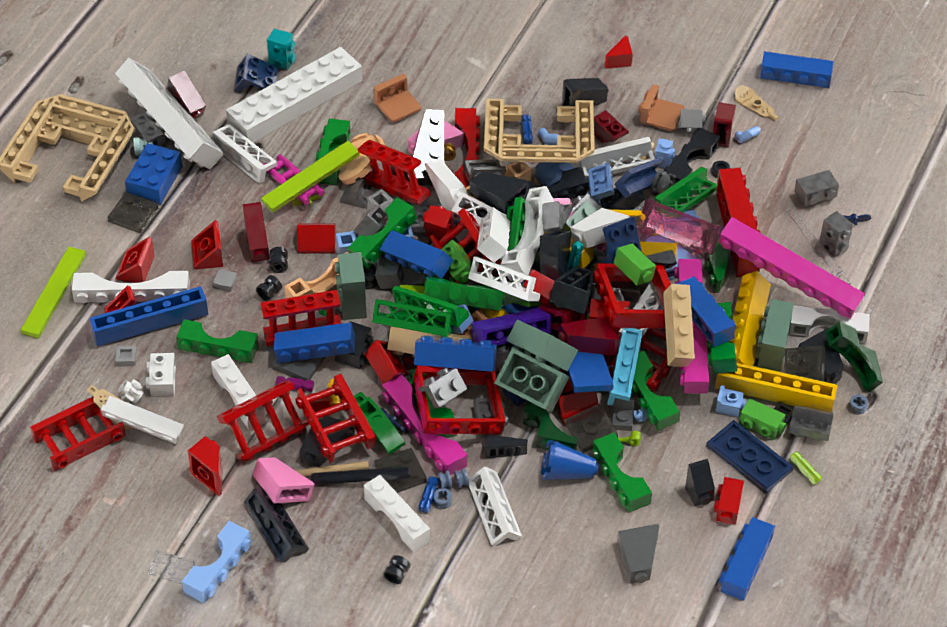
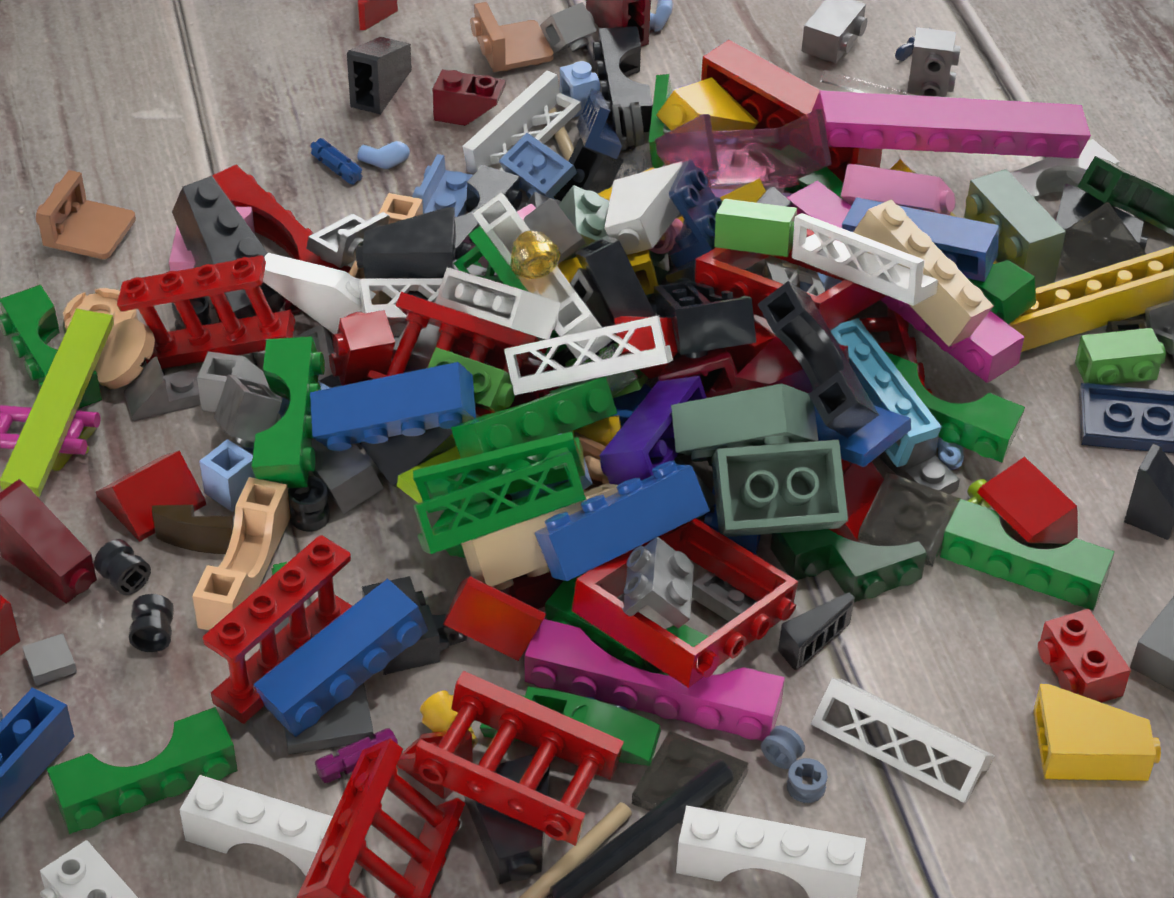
camera: 40 degrees left, 5 degrees down
sand green brick [335,252,367,320] -> none
blue axle [419,476,439,513] -> none
sand blue bush [454,468,469,488] -> none
tan slope [484,99,595,163] -> none
blue cone [541,440,598,480] -> none
teal axle [567,241,584,272] -> none
black tile [712,161,730,178] -> none
light blue brick [715,385,747,417] -> none
none -> dark brown slope [152,505,234,554]
none -> clear yellow cone [510,230,561,279]
none -> yellow slope [656,77,759,148]
none -> black arch [758,281,879,438]
none -> white fence [792,213,938,306]
none -> bright pink slope [841,164,955,215]
none -> red slope [977,456,1078,544]
none -> yellow slope [1033,684,1161,781]
none -> red brick [1038,609,1131,703]

